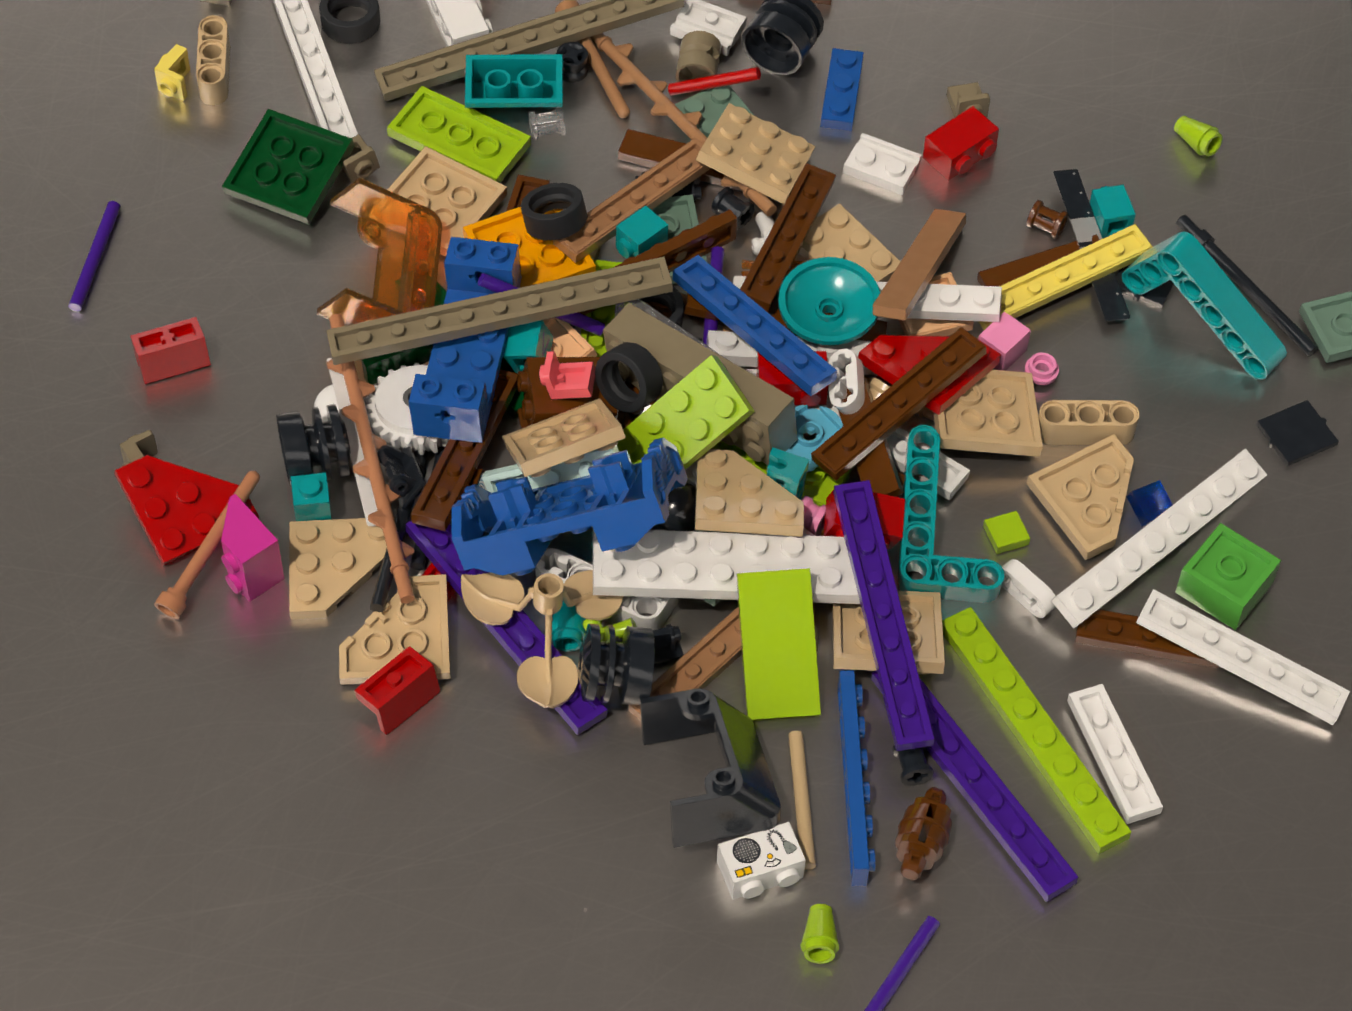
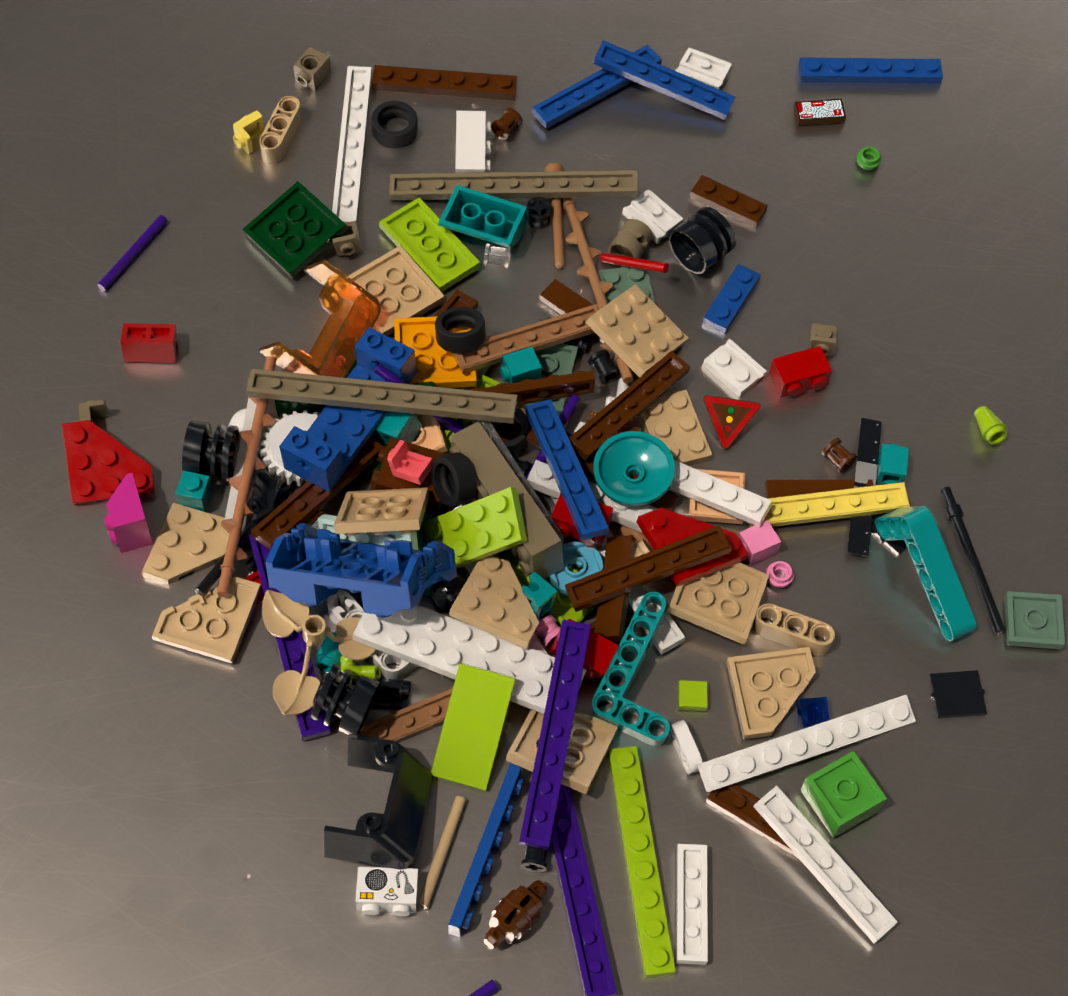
camera: 20 degrees right, 5 degrees up
nougat piece [154,470,260,619] -> none
red panel [354,646,440,735] -> none
lime cone [801,904,839,964] -> none
white beam [828,349,865,415] -> none
medium nougat tile [873,209,966,321] -> none
none -> piece [703,395,761,449]

